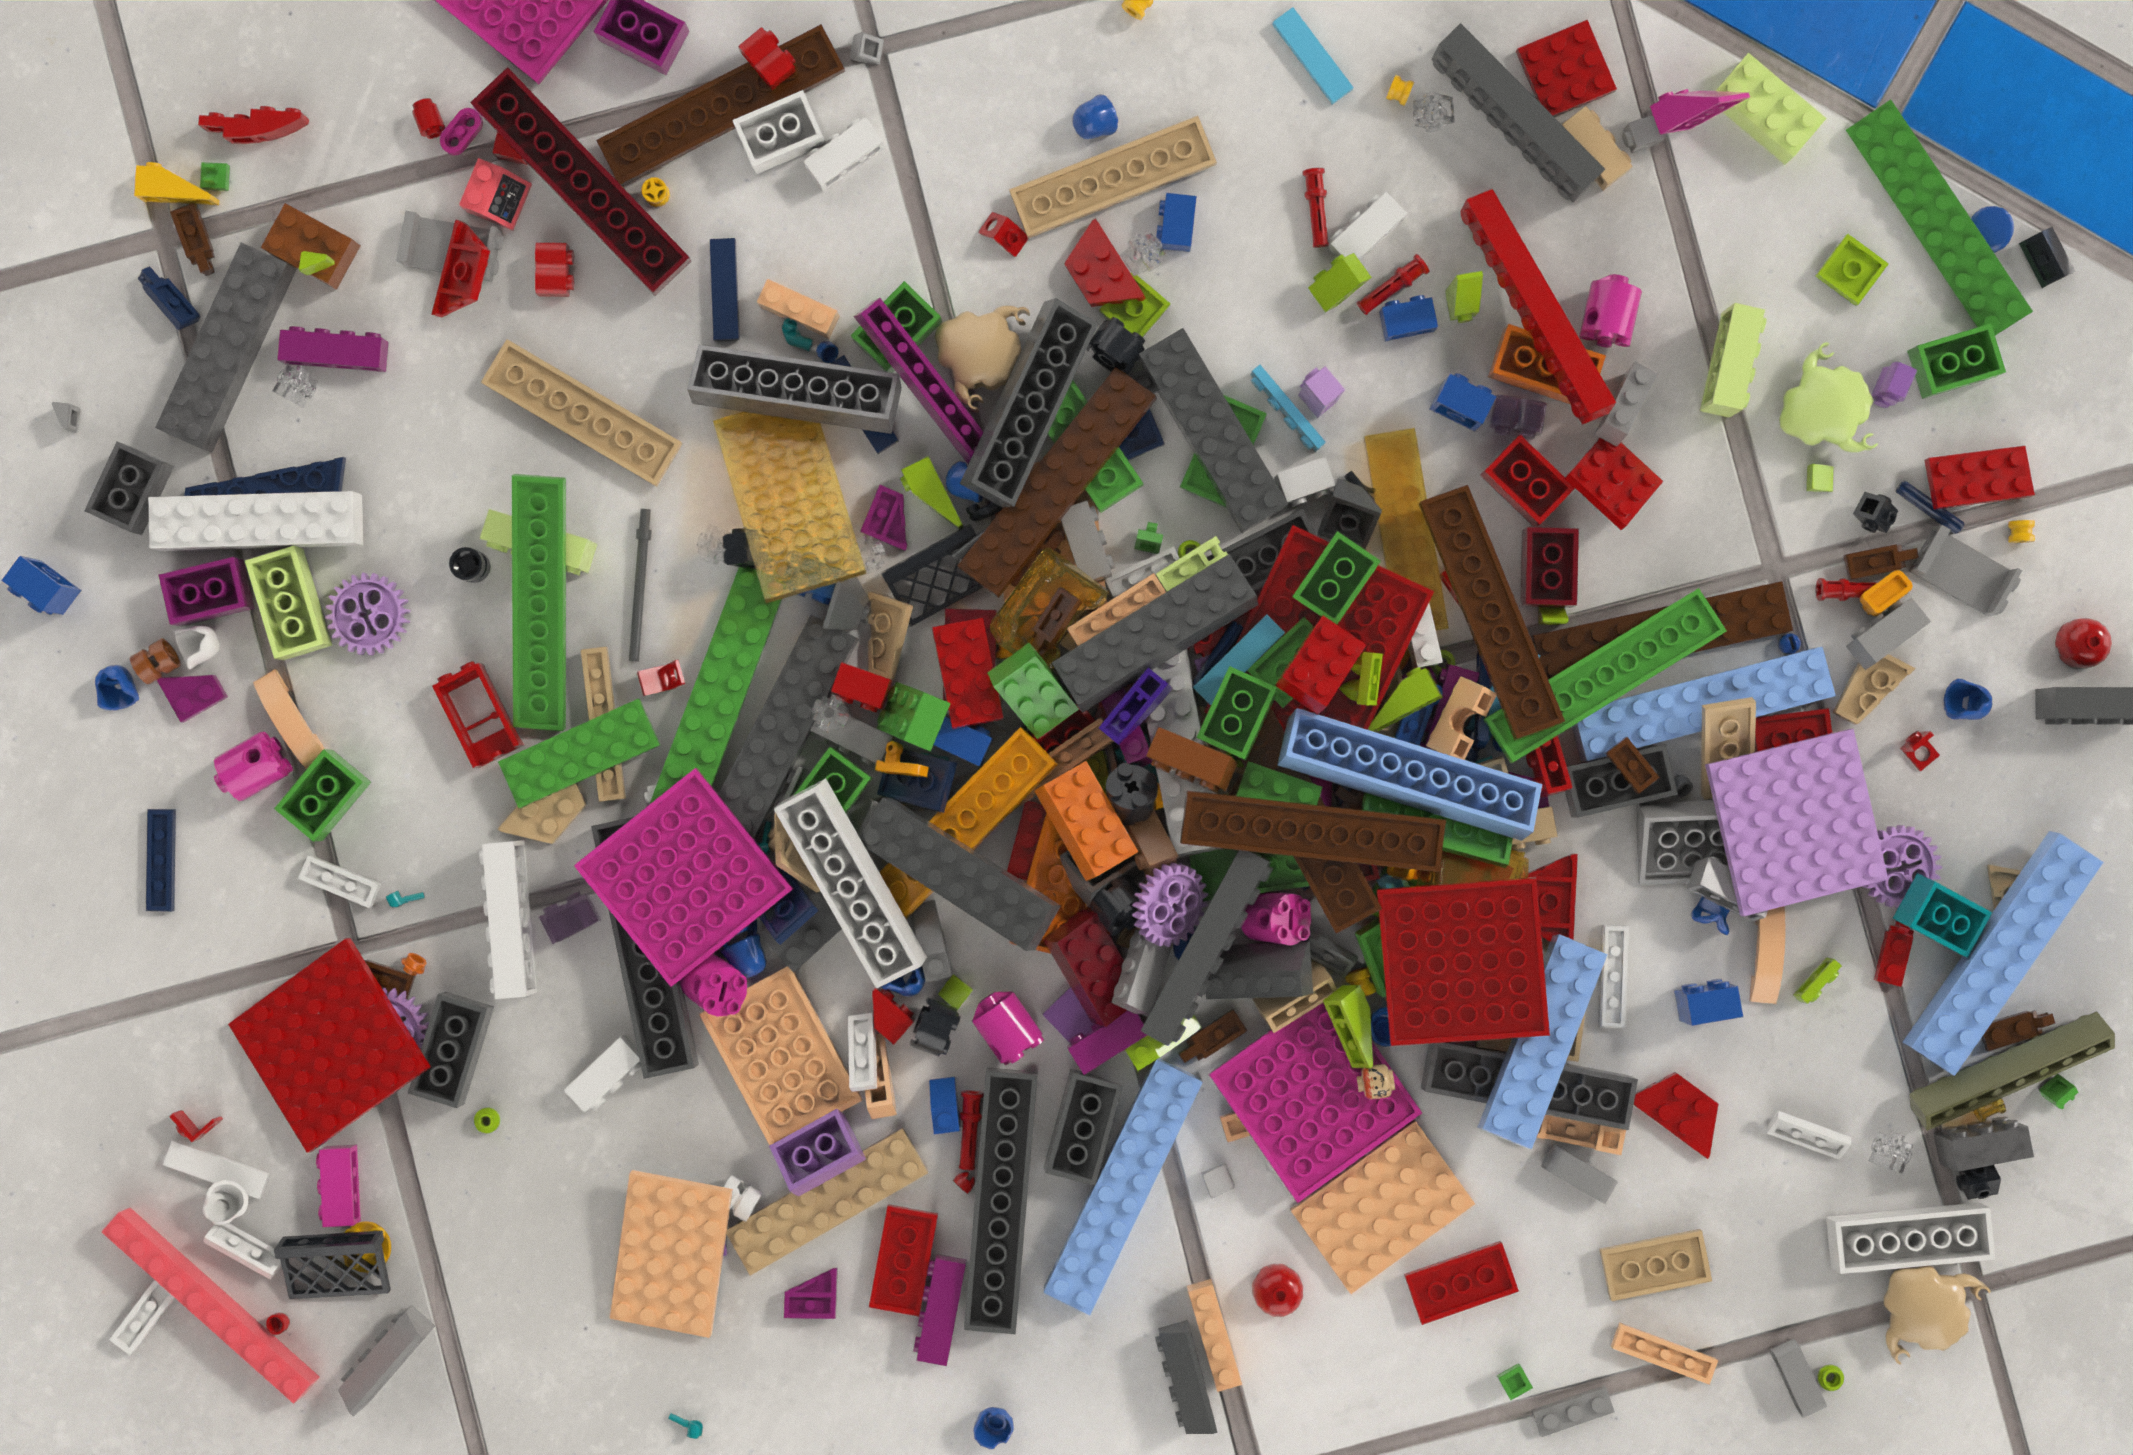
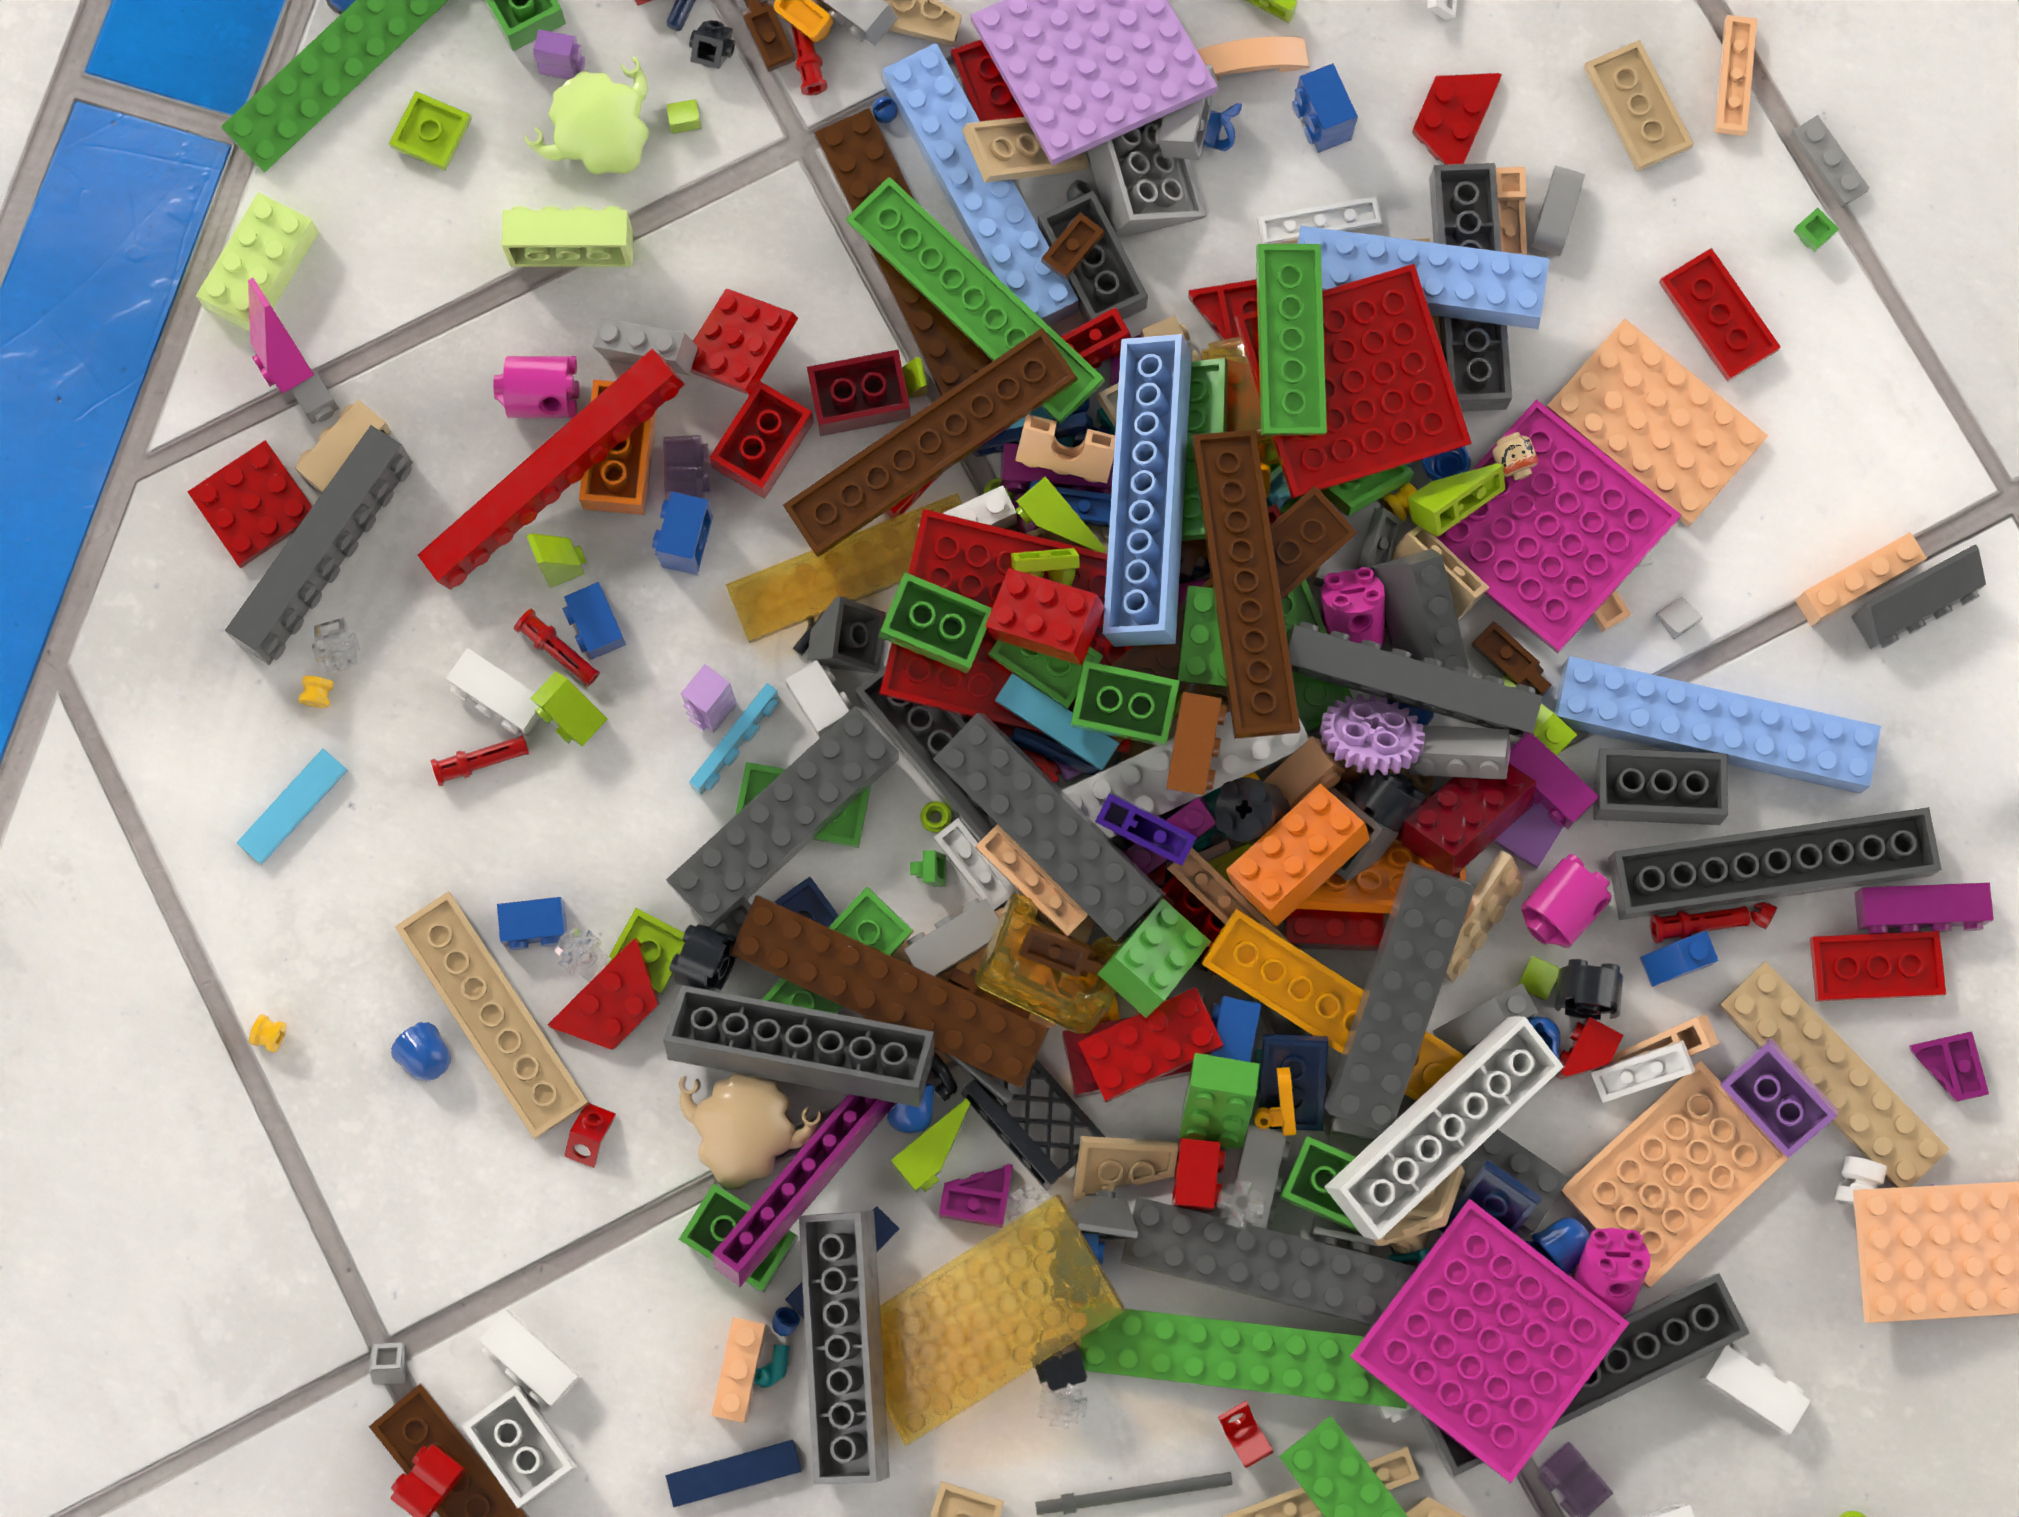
camera: 110 degrees left, 10 degrees down
yellowish green plate [1155,536,1228,592] -> none
red cylinder [1252,1264,1303,1317] -> none
none -> bright green plate [1256,244,1327,436]
none -> tan plate [1444,850,1524,983]

